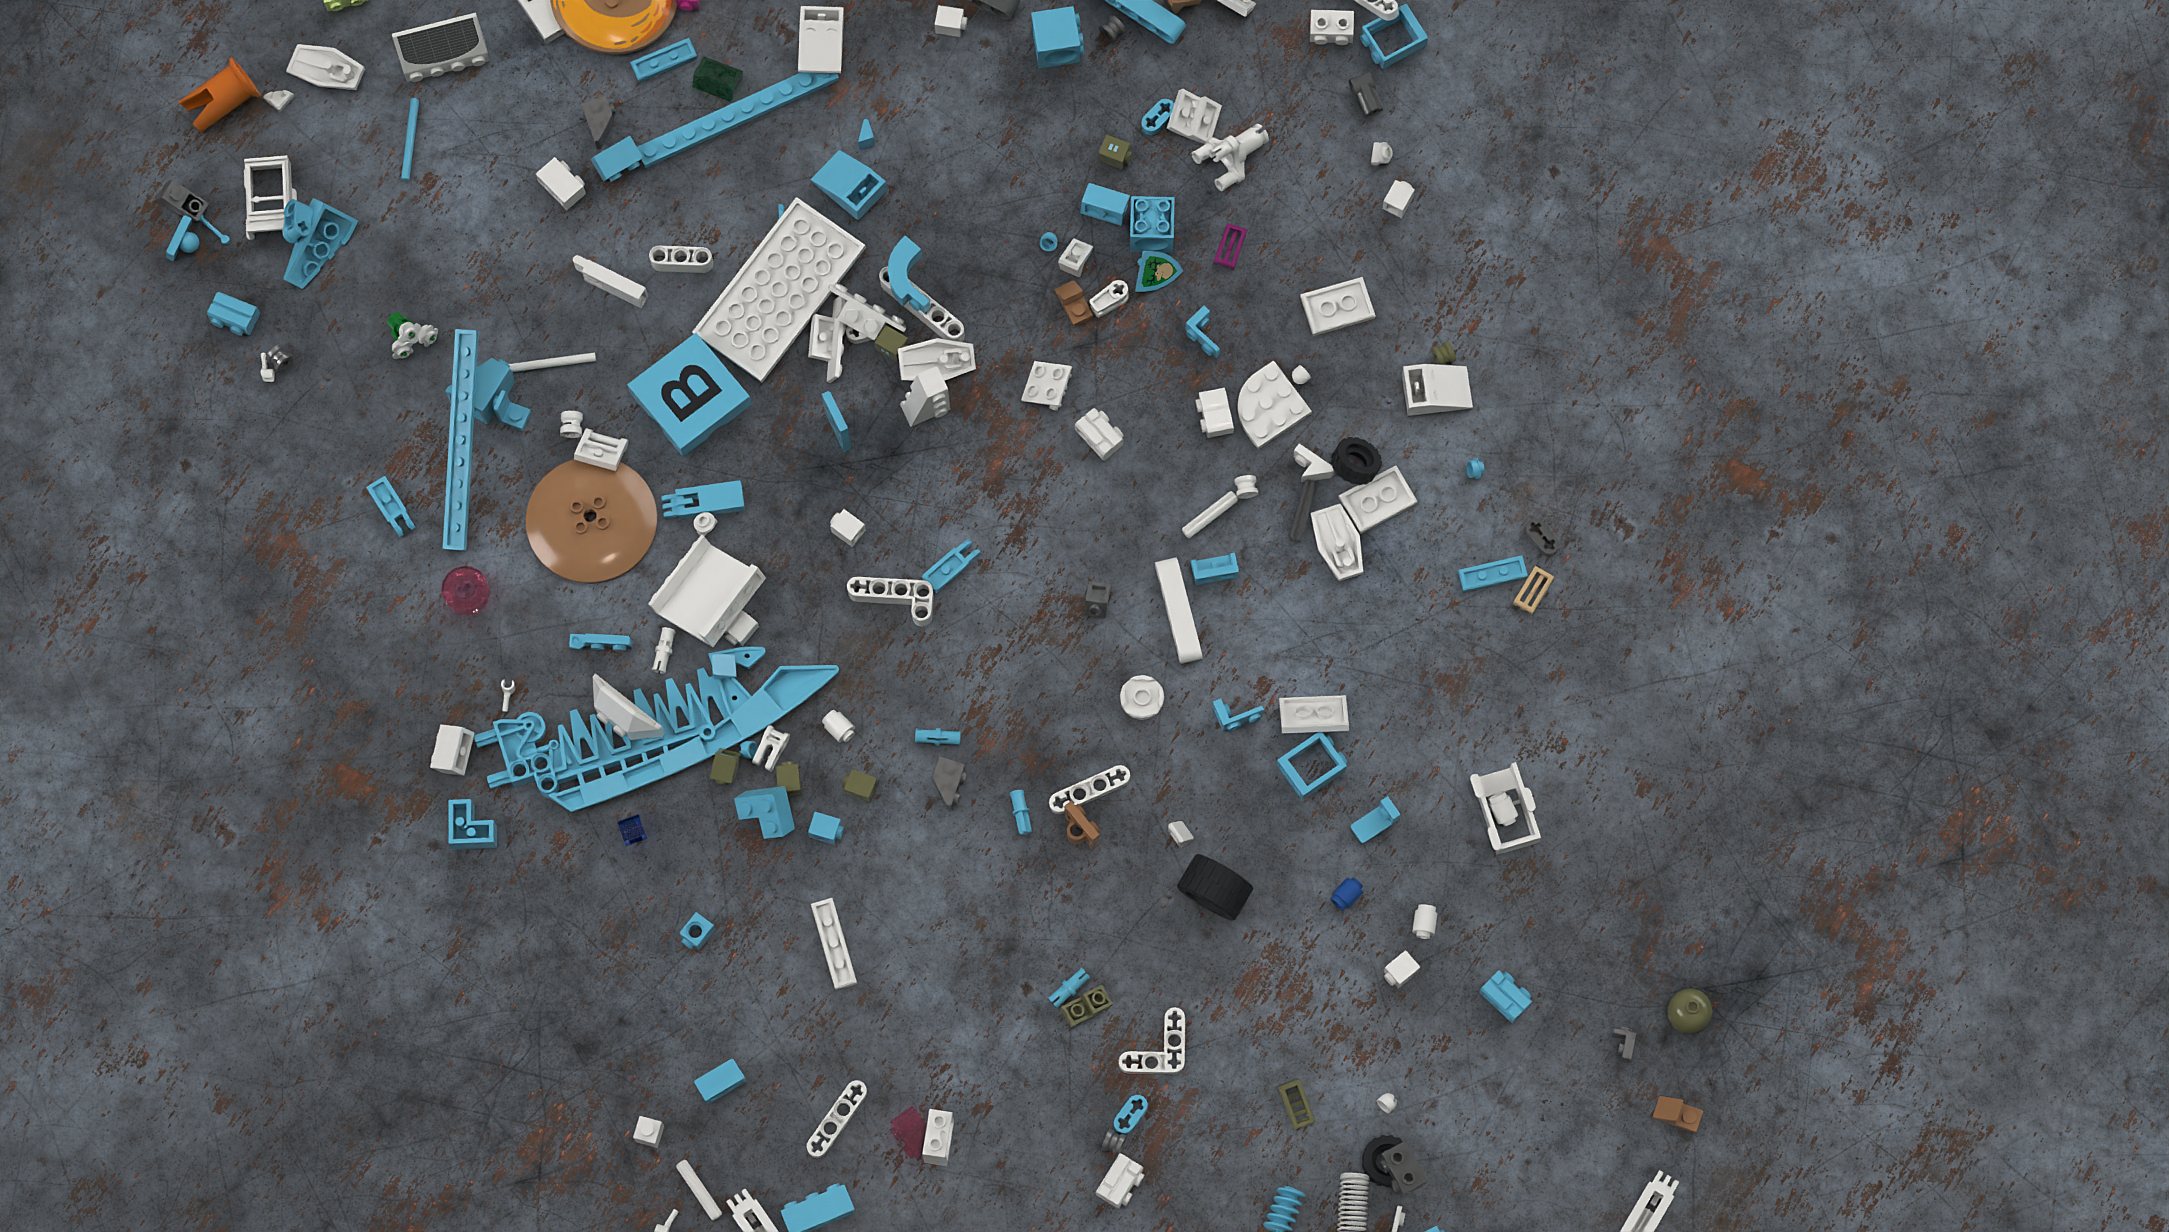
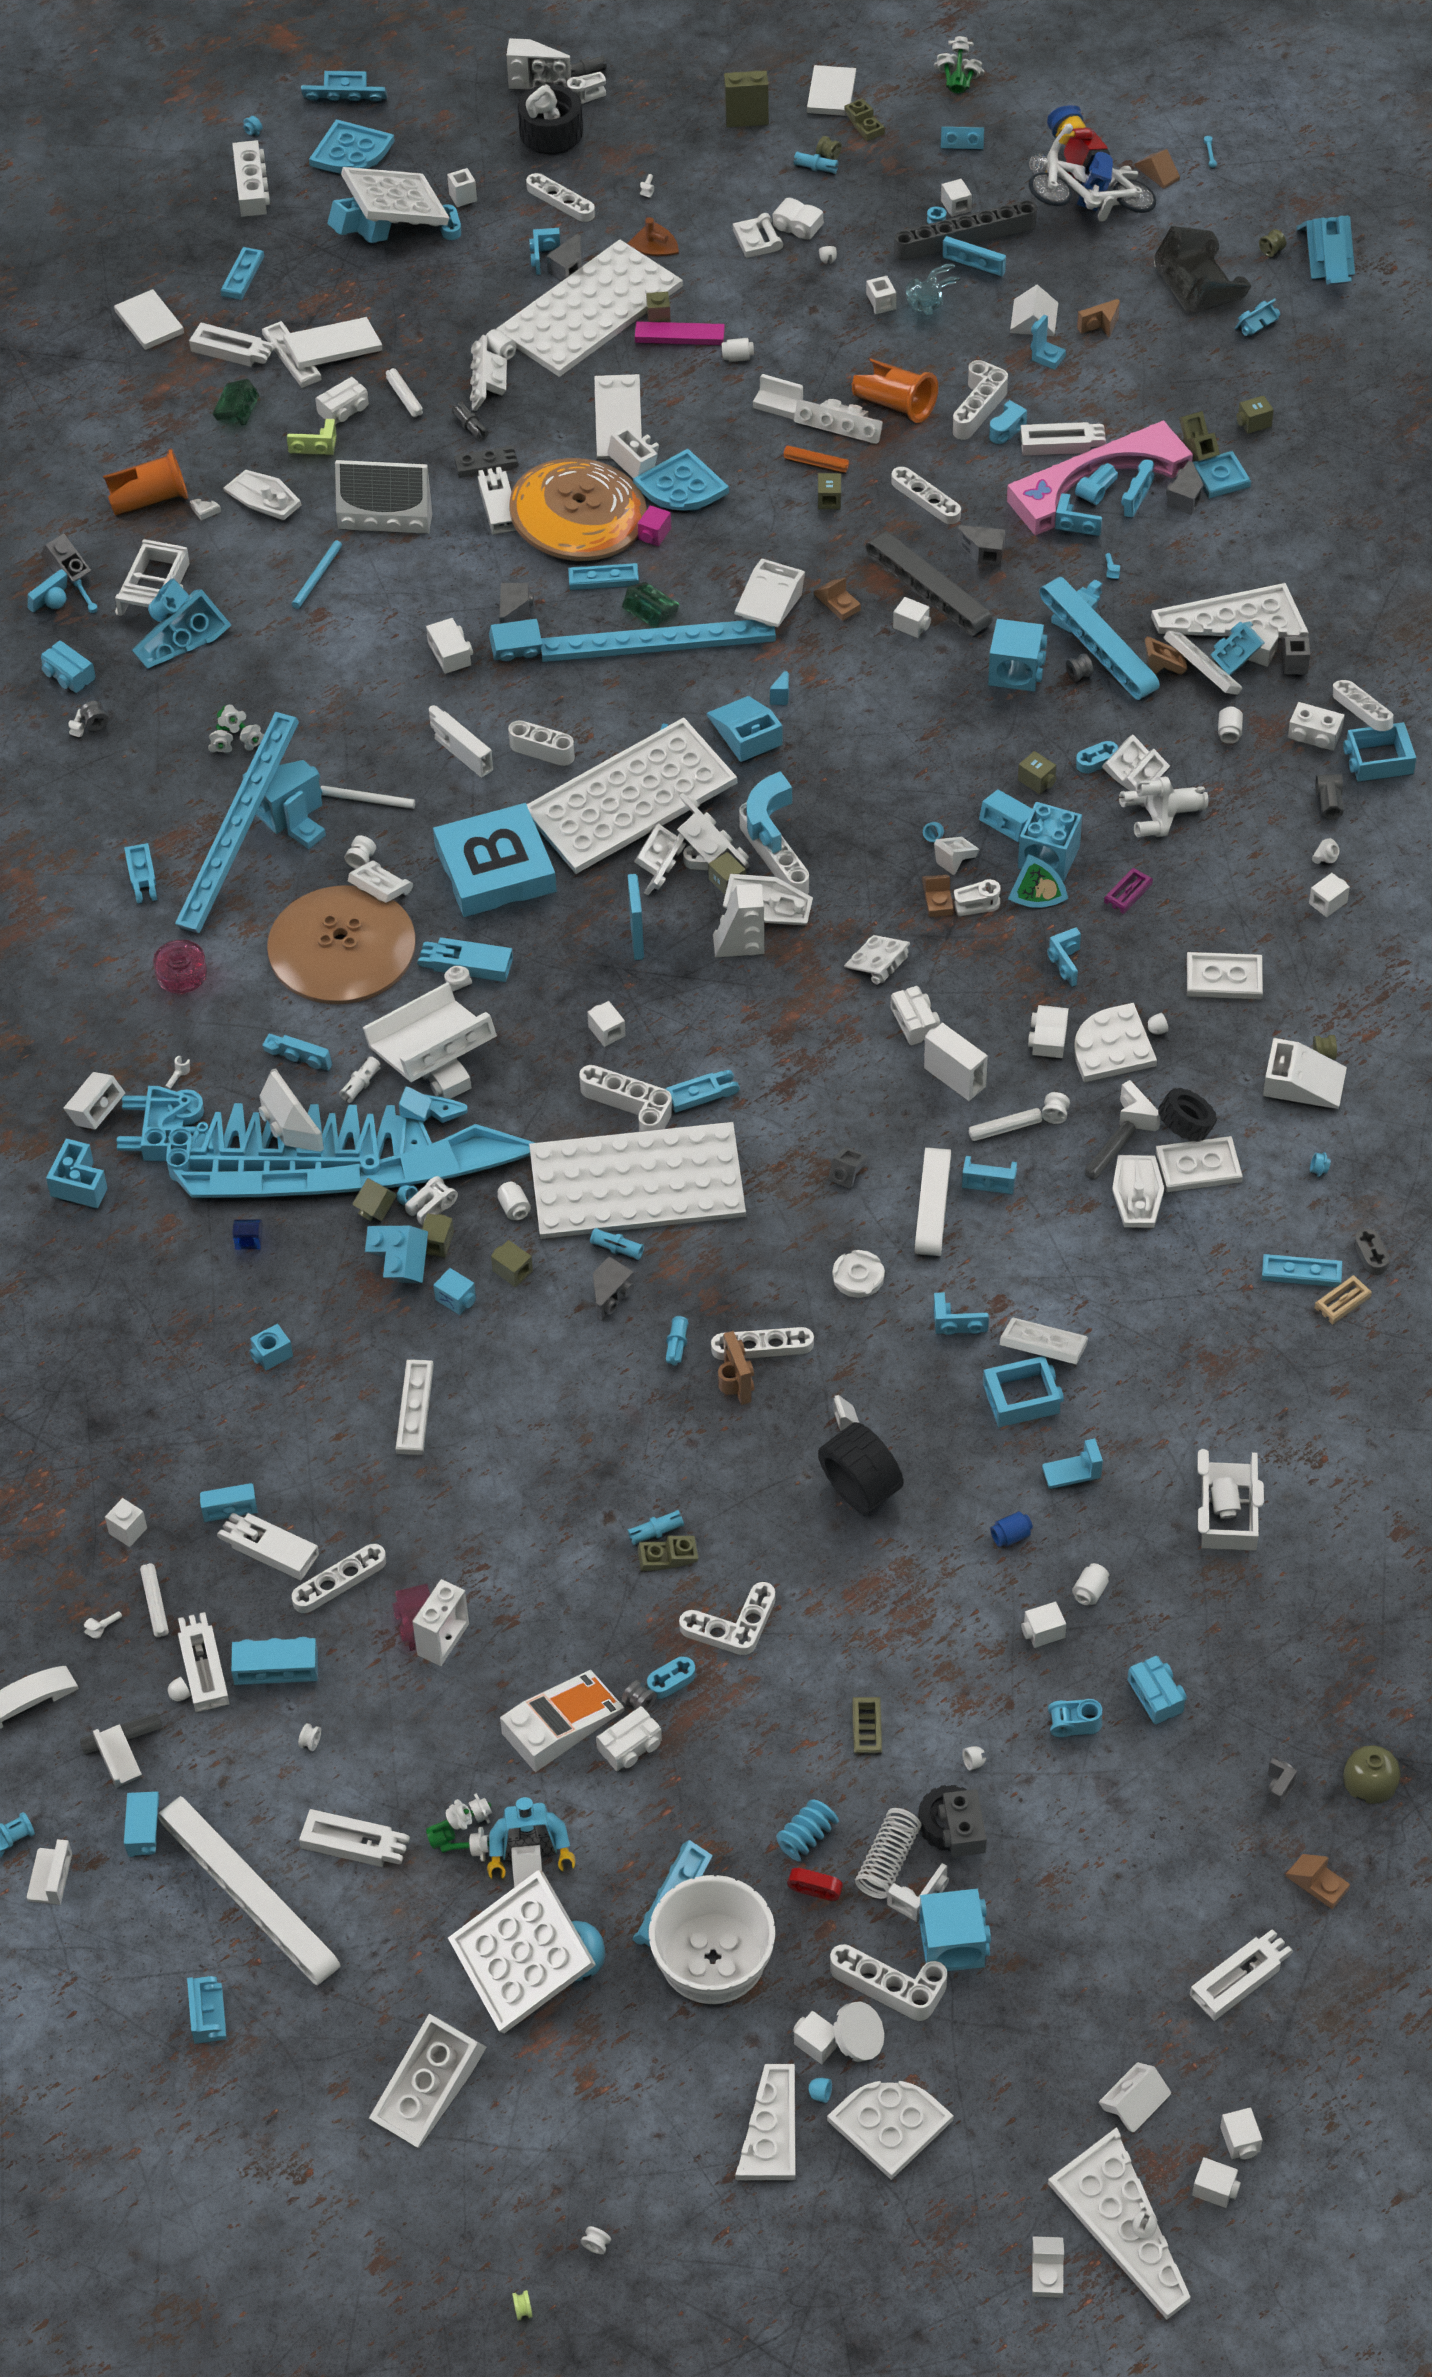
camera: 20 degrees right, 20 degrees down
none -> white hinge [217,1513,319,1580]
none -> white slope [500,1670,625,1772]
none -> white plate [529,1122,746,1239]
none -> medium nougat slope [814,578,861,621]
none -> white brick [924,1023,988,1101]
none -> medium azure piece [1048,1699,1102,1737]
none -> white brick [1218,707,1243,743]

